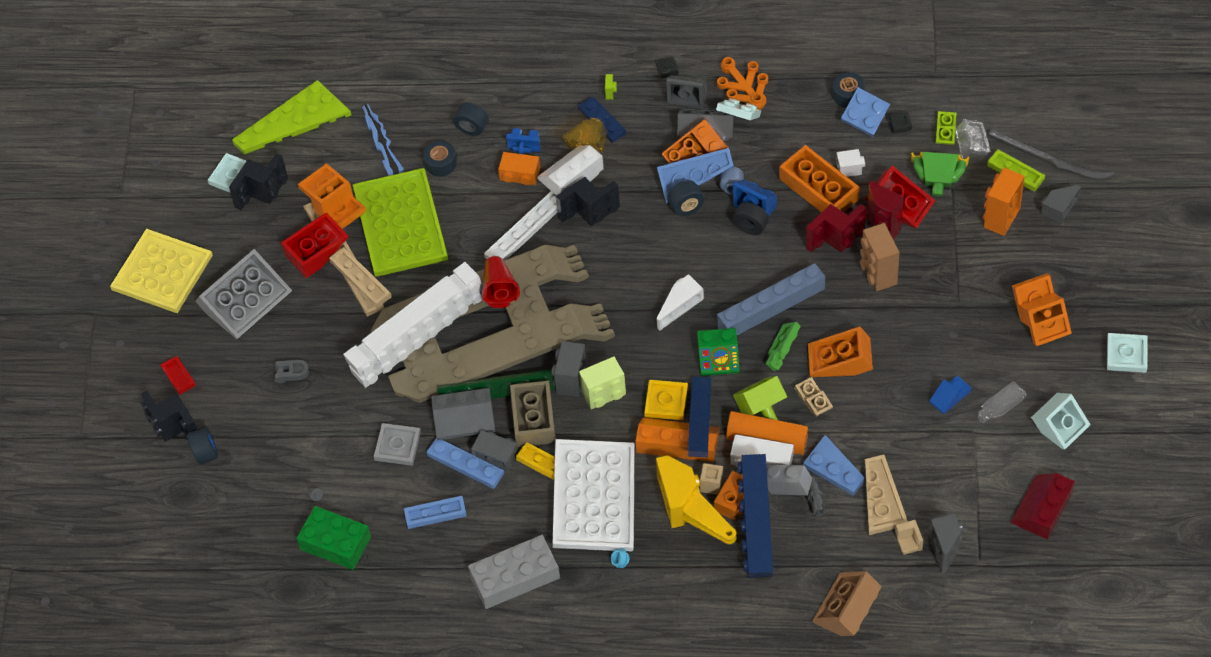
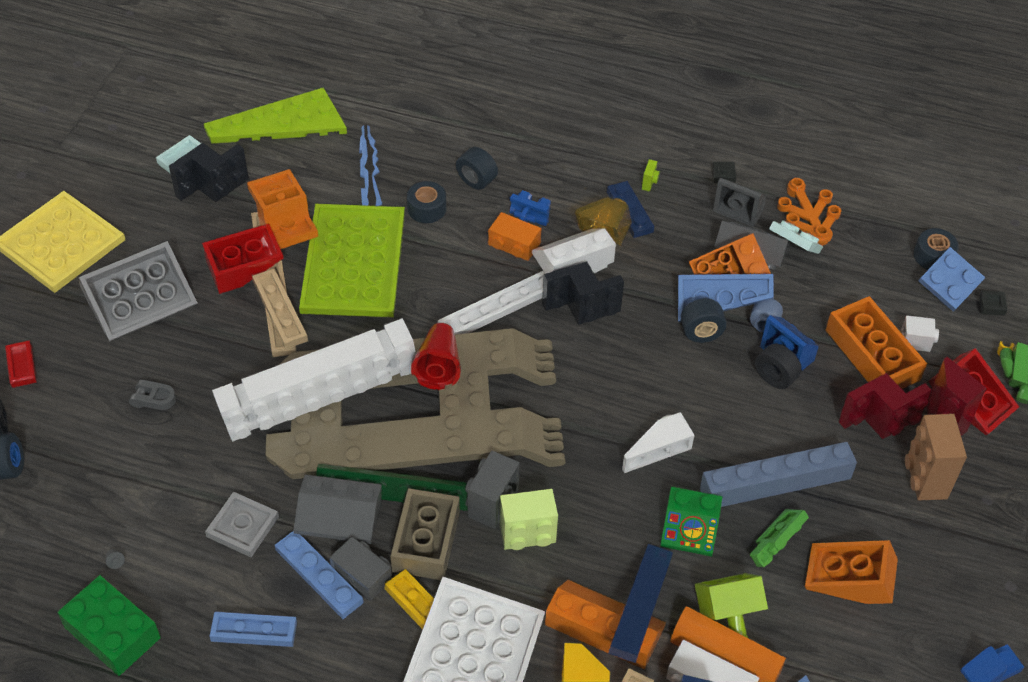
camera: 10 degrees right, 5 degrees down
yellow plate [645,380,688,420] -> none
tan slope [794,377,833,416] -> none

